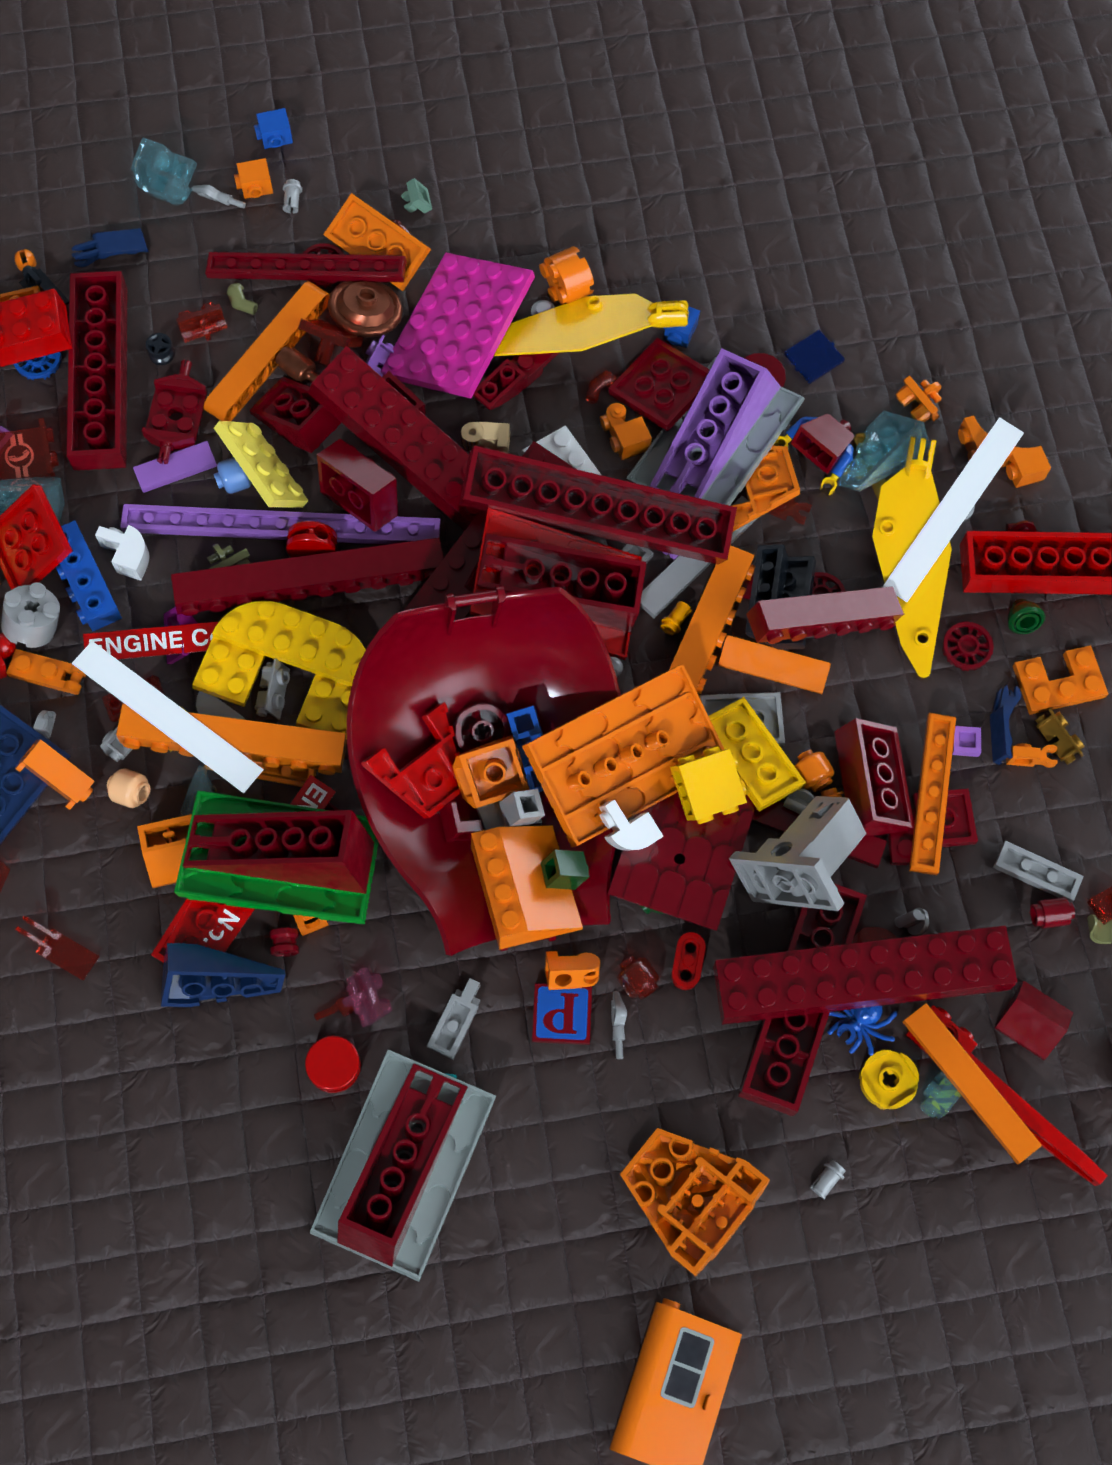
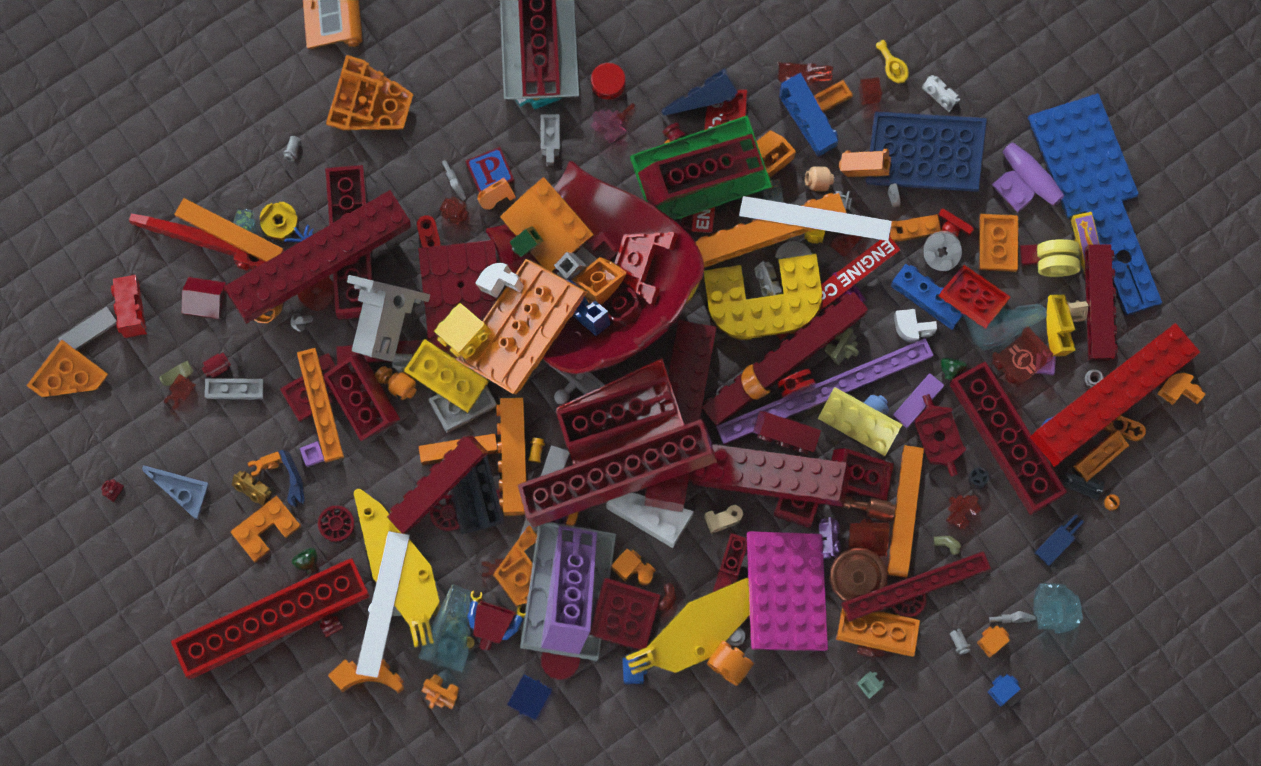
camera: 155 degrees right, 5 degrees up
none -> orange helmet [741,364,770,399]
none -> blue wedge [779,73,839,157]
none -> orange tile [814,80,853,113]
none -> dark green brick [941,358,967,380]

